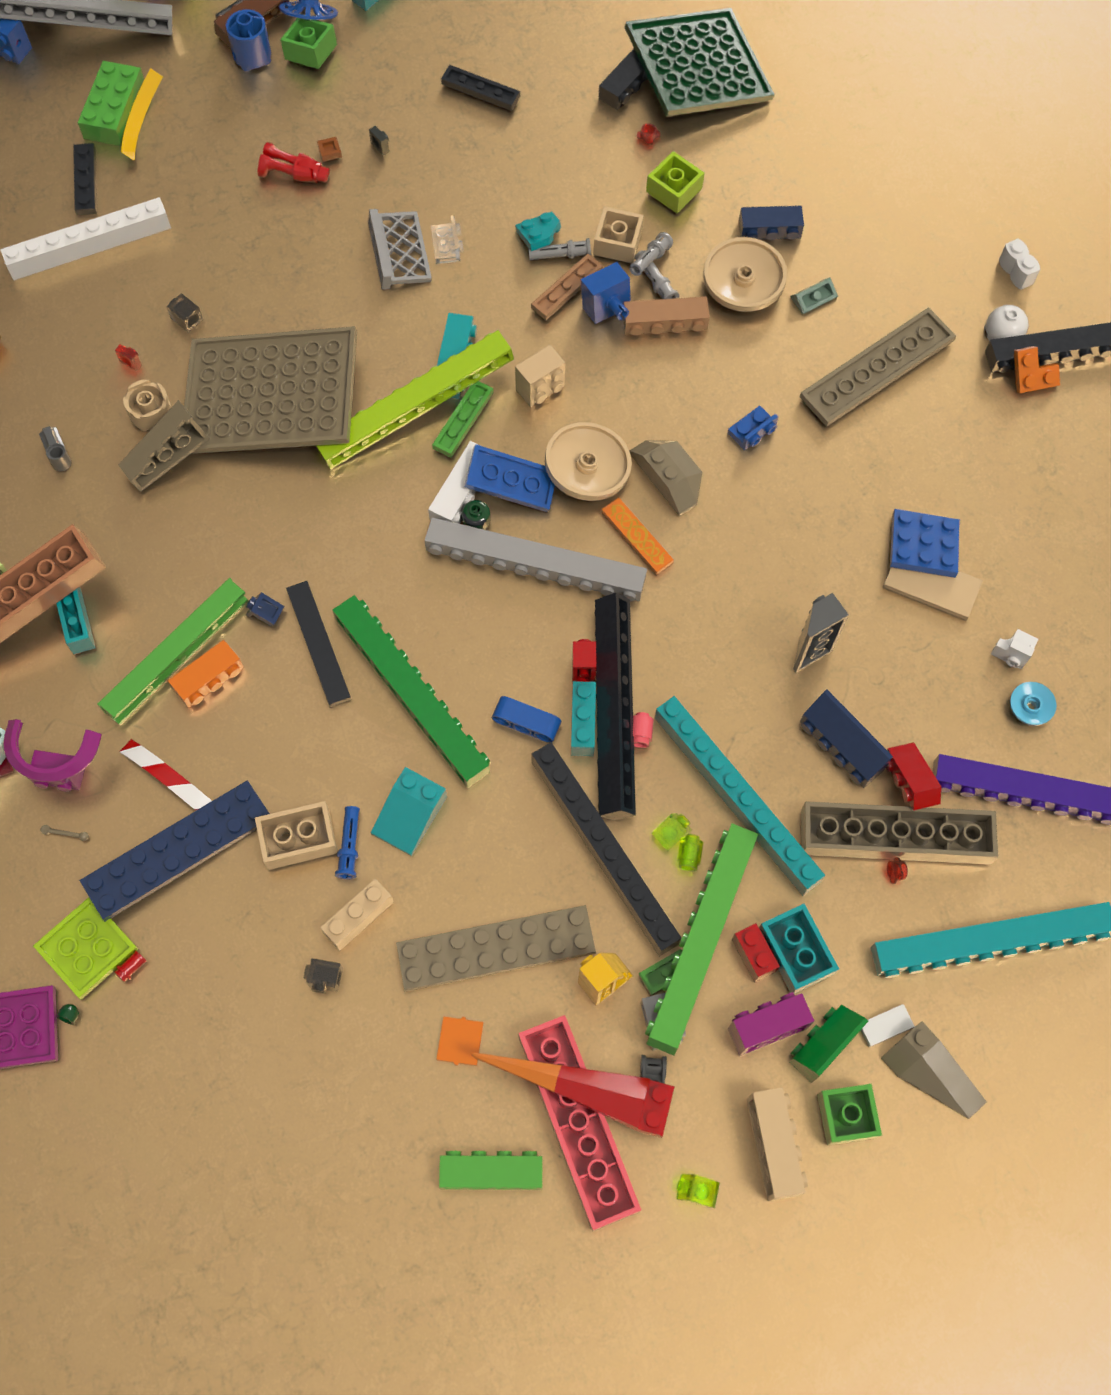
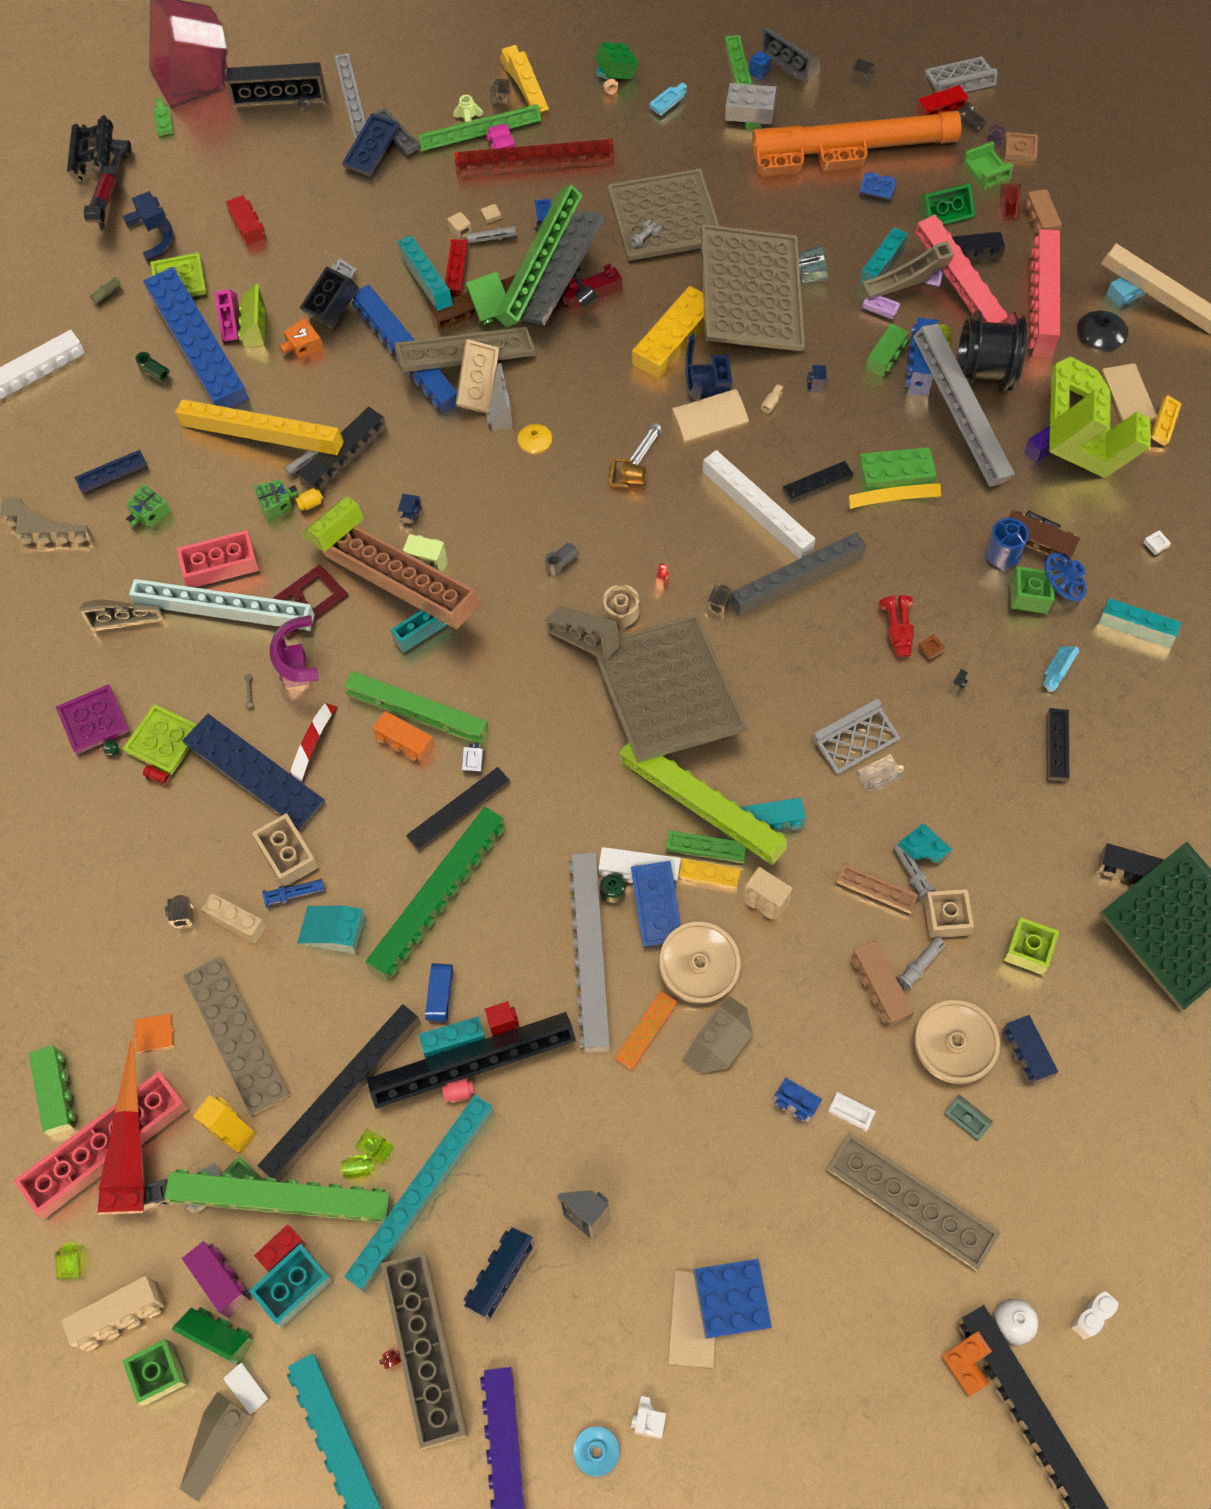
camera: 75 degrees right, 5 degrees down
blue brick [581,262,631,324] -> none
light grey pin [630,232,673,276] -> none
clear red plate [637,123,660,145] -> none
red brick [886,742,941,811] -> none
none -> yellow plate [678,858,740,890]
none -> dark grey brick [730,532,866,617]
none -> white tile [828,1092,876,1131]
none -> medium azure hinge [1043,646,1079,692]

